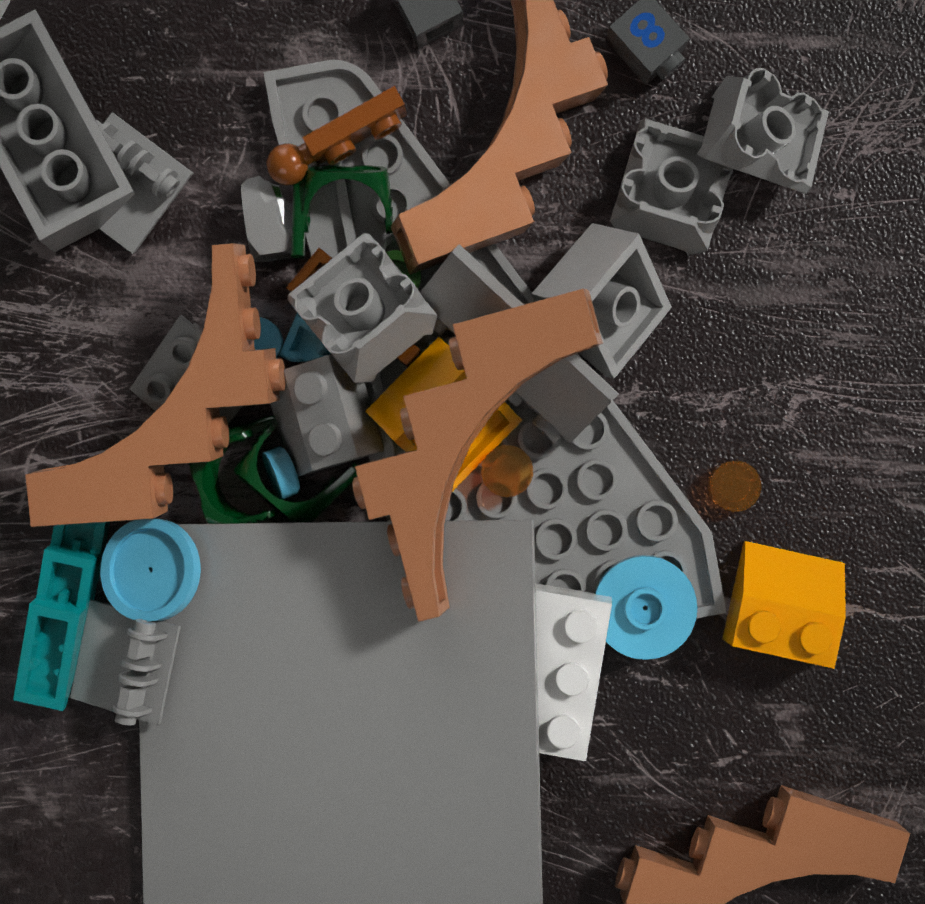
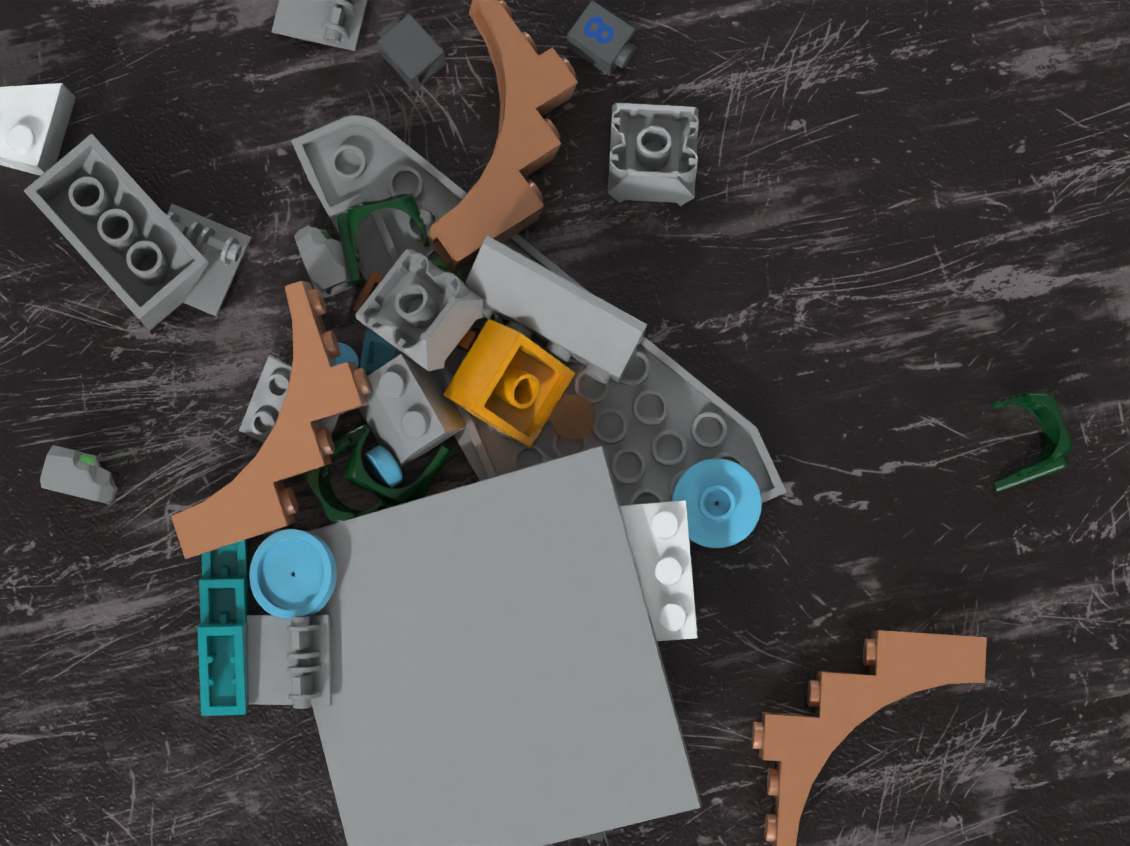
camera: 10 degrees left, 5 degrees down
dark orange plate [266,86,407,186] -> none
nougat arch [353,289,603,622] -> none
light grey slope [532,223,672,379] -> none
light grey slope [696,68,829,194] -> none
clear orange tile [708,461,761,512] -> none
light orange slope [722,541,846,669] -> none

